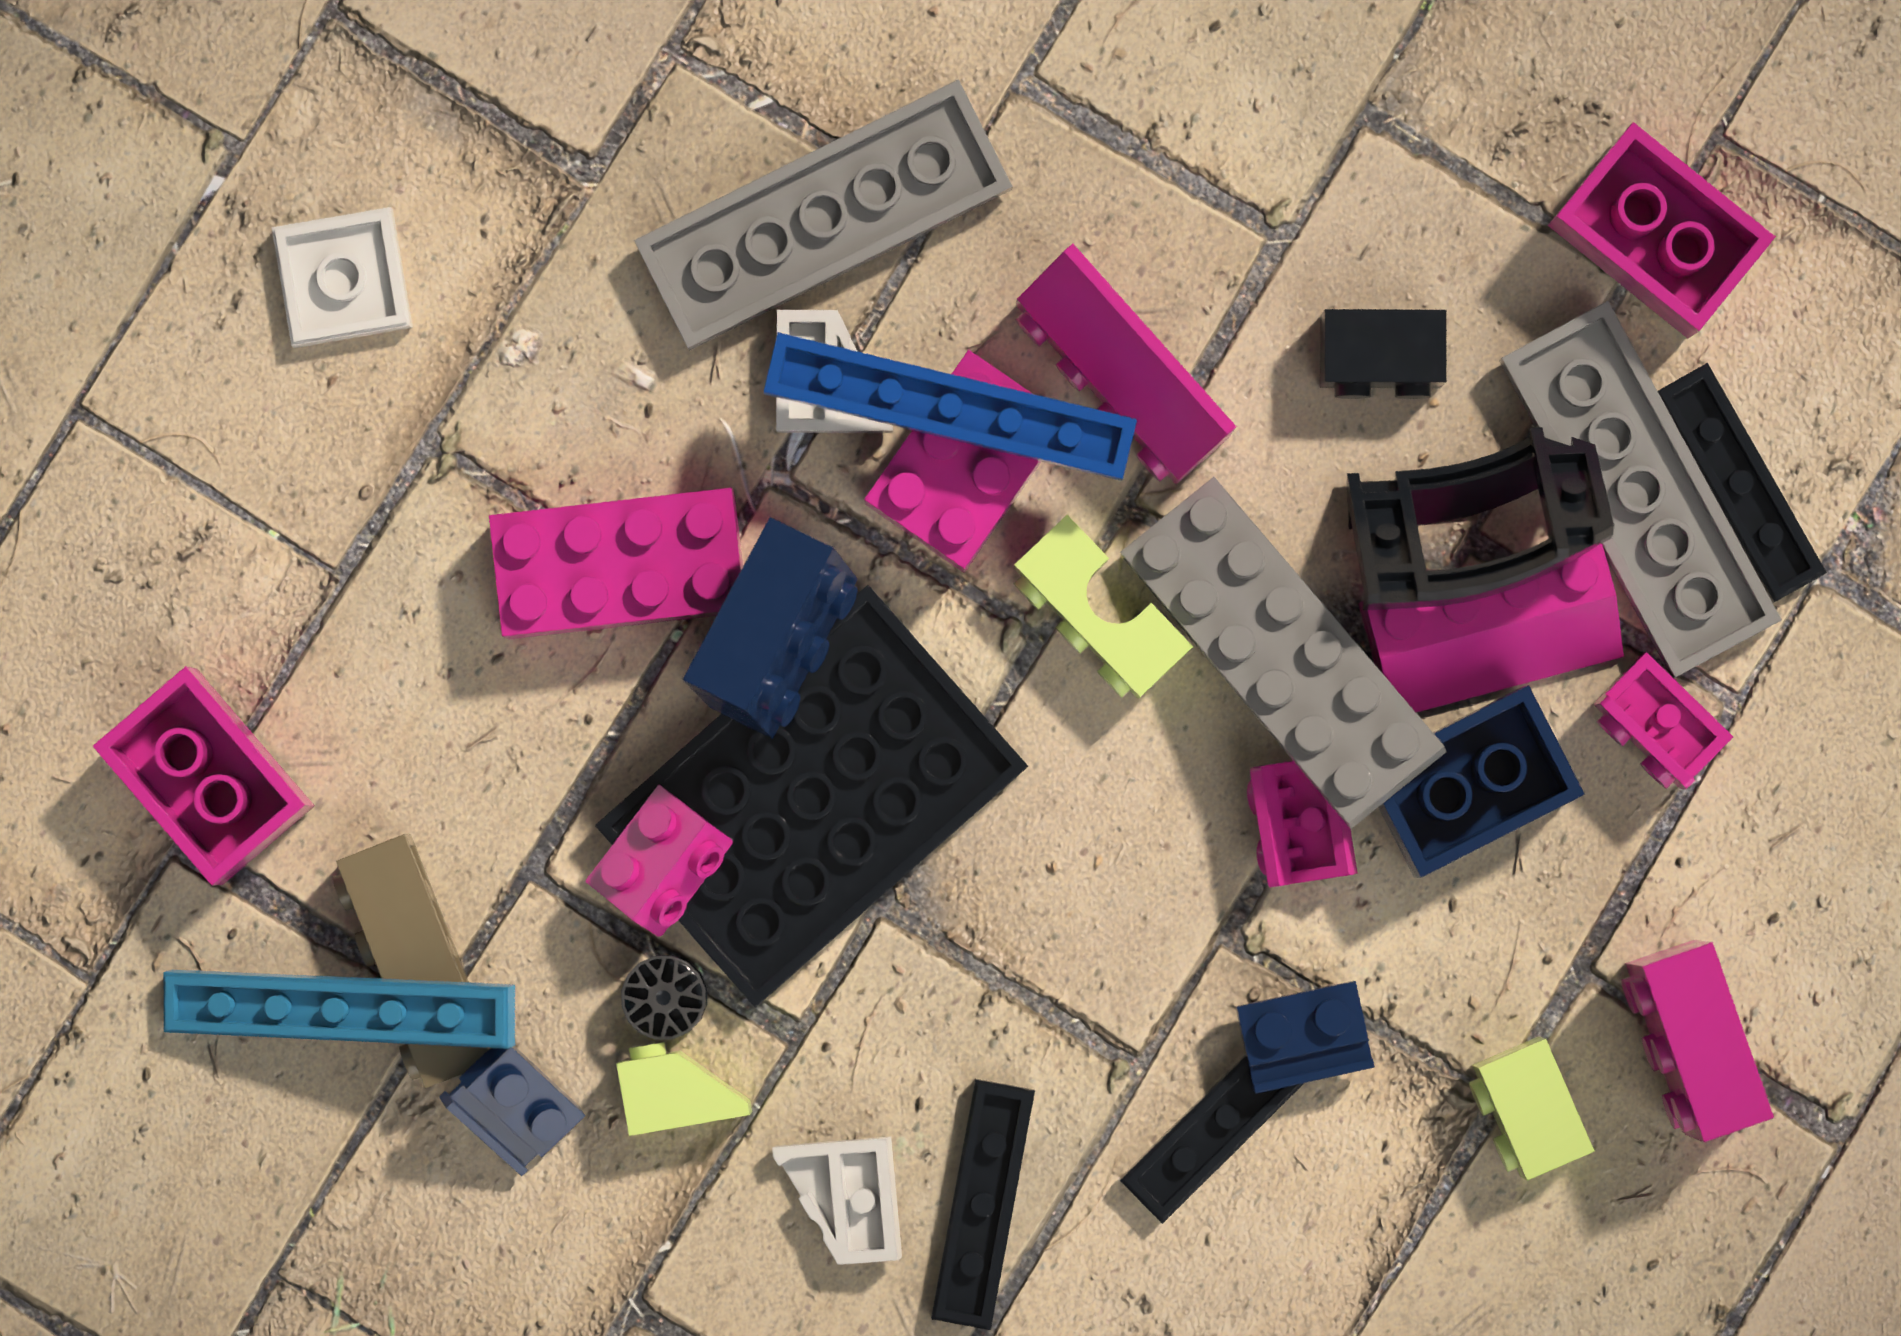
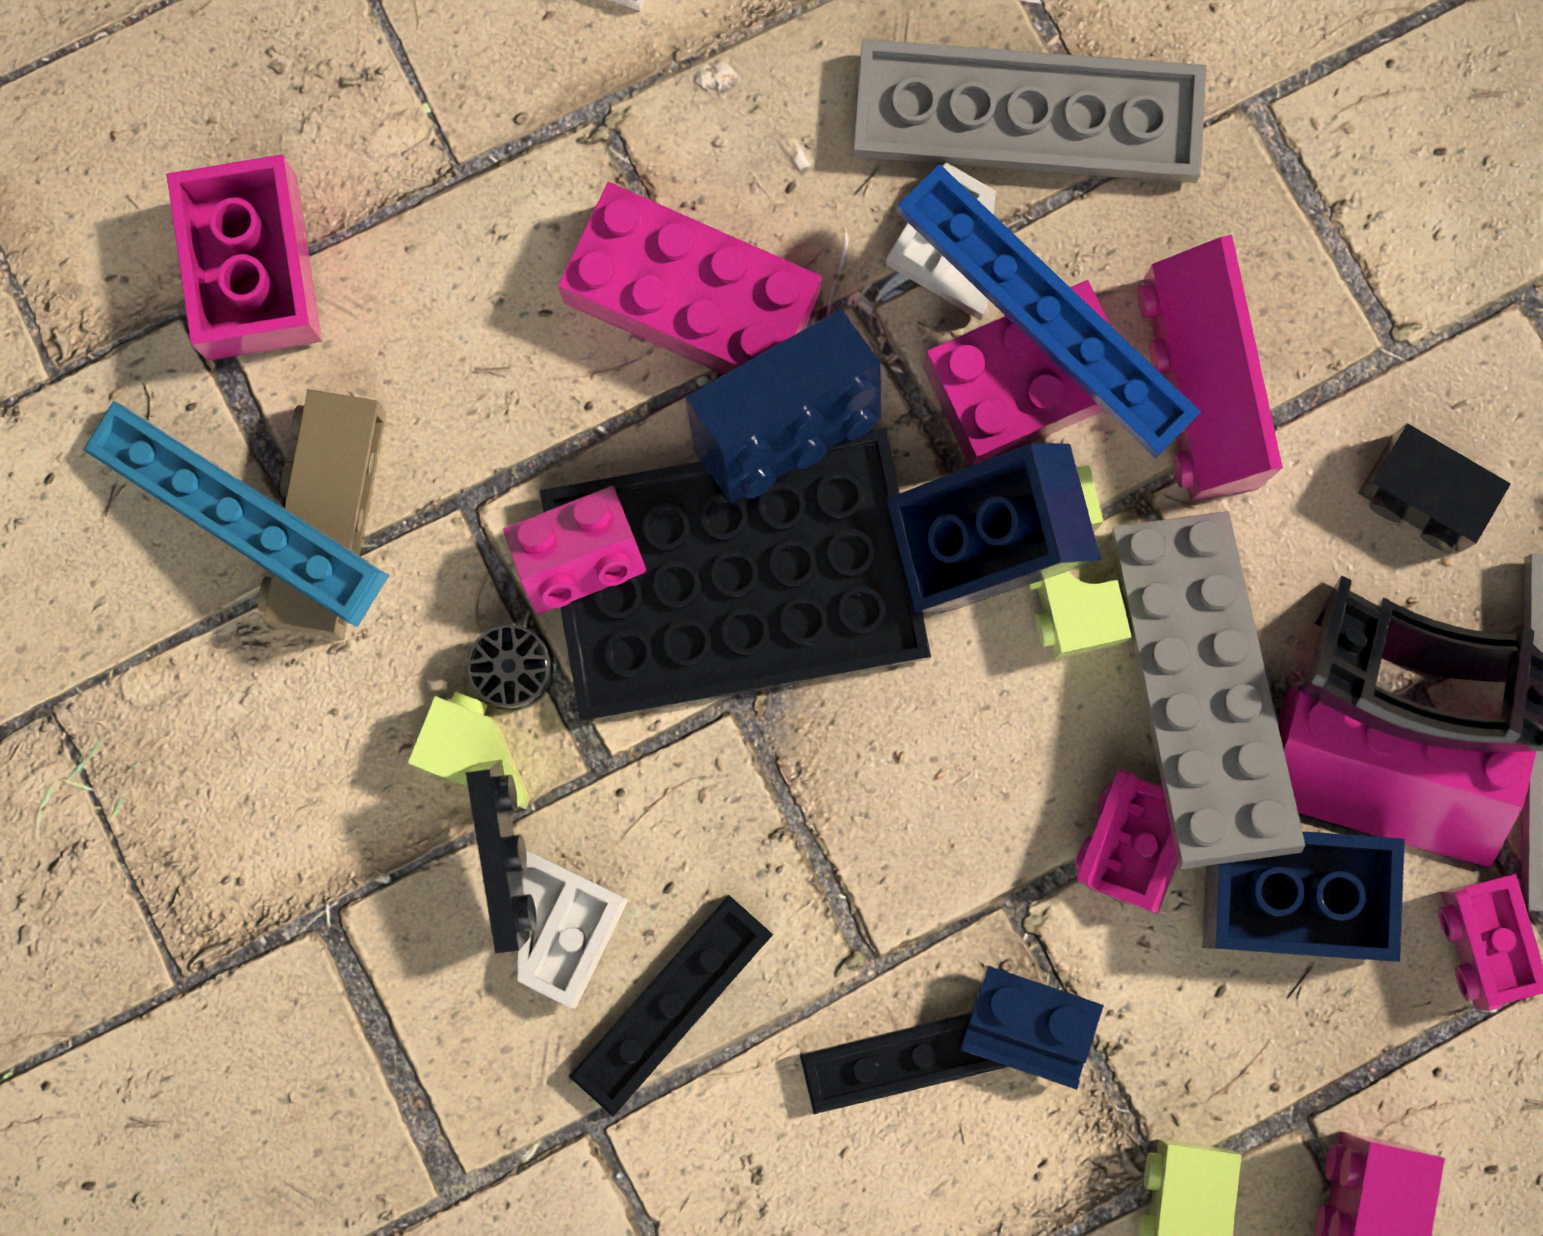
camera: 30 degrees right, 5 degrees down
plate [439,1046,586,1176] -> none
none -> black plate [466,759,537,954]
none -> dark blue brick [886,443,1101,613]

